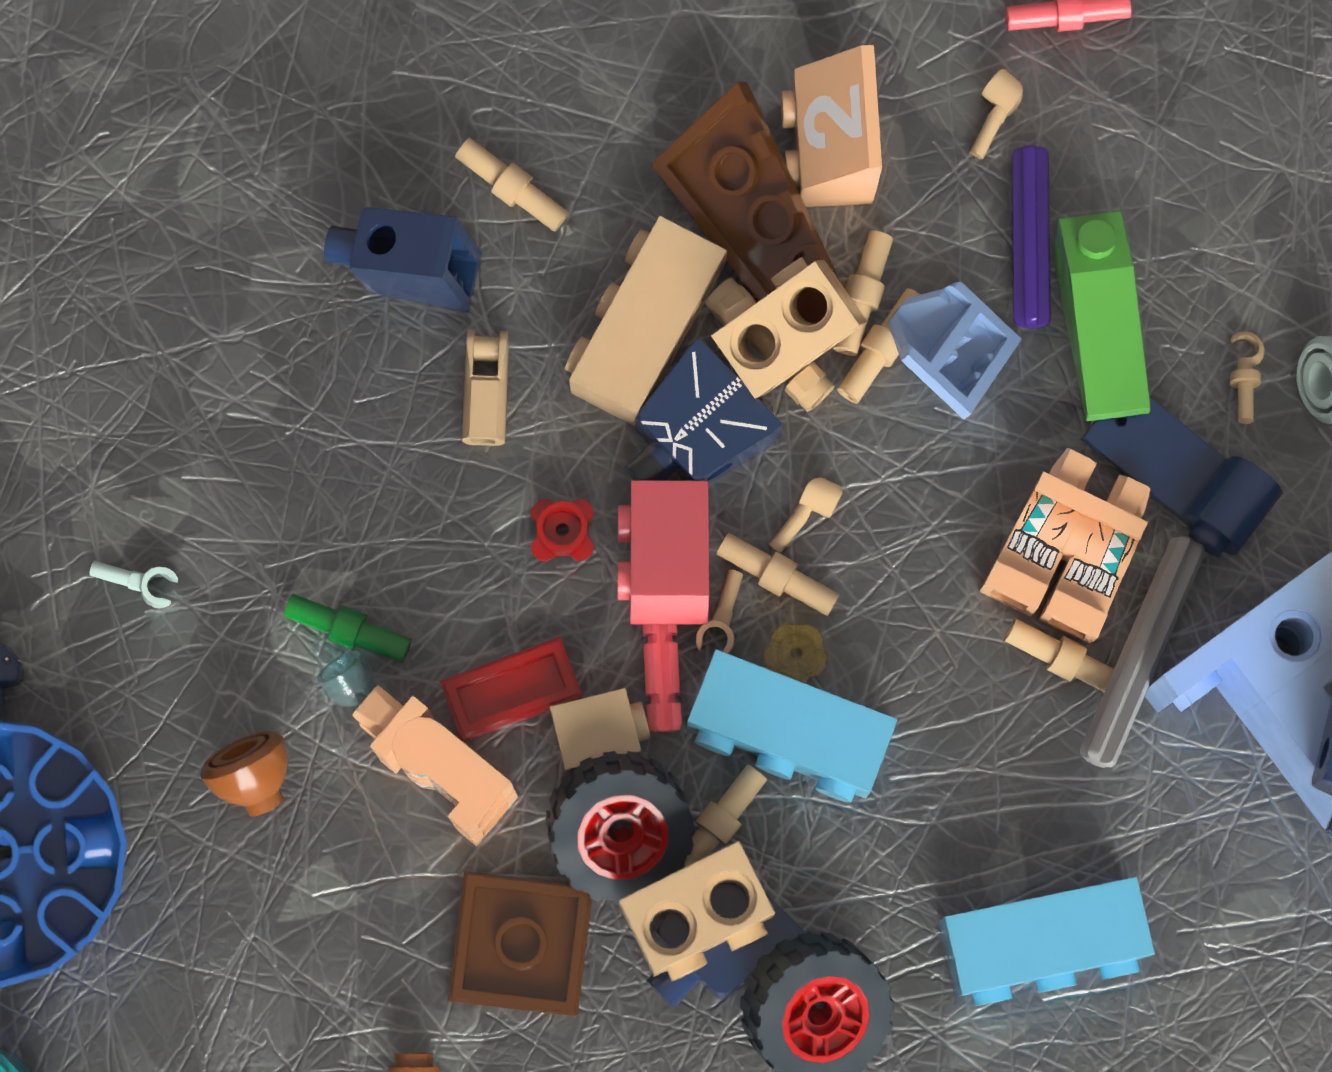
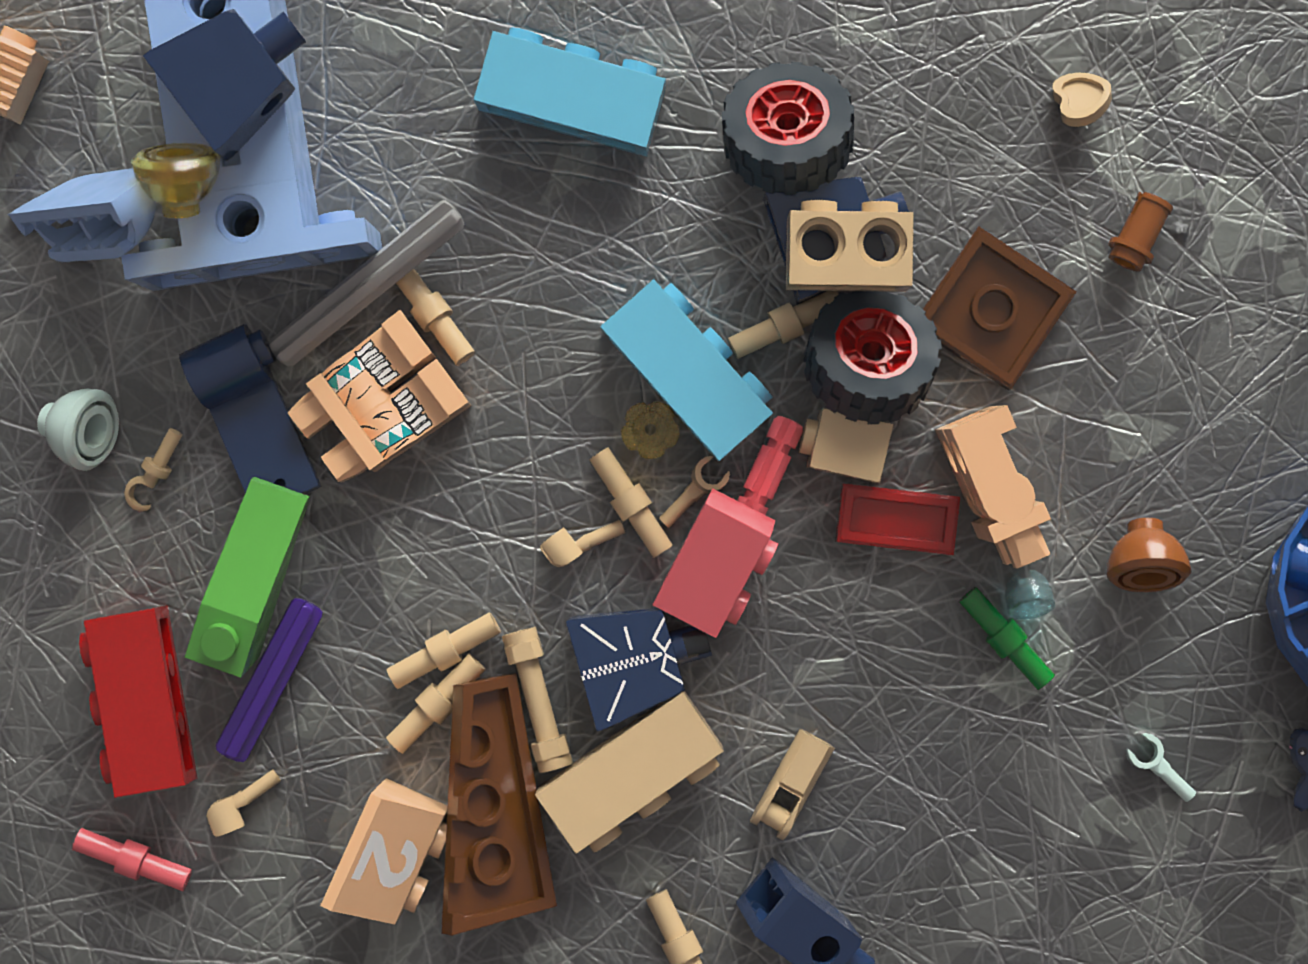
camera: 145 degrees left, 10 degrees up
red plate [531,499,594,562] -> none
tan brick [711,257,867,399] -> none
light blue slope [888,282,1022,419] -> none
none -> red brick [79,605,198,798]

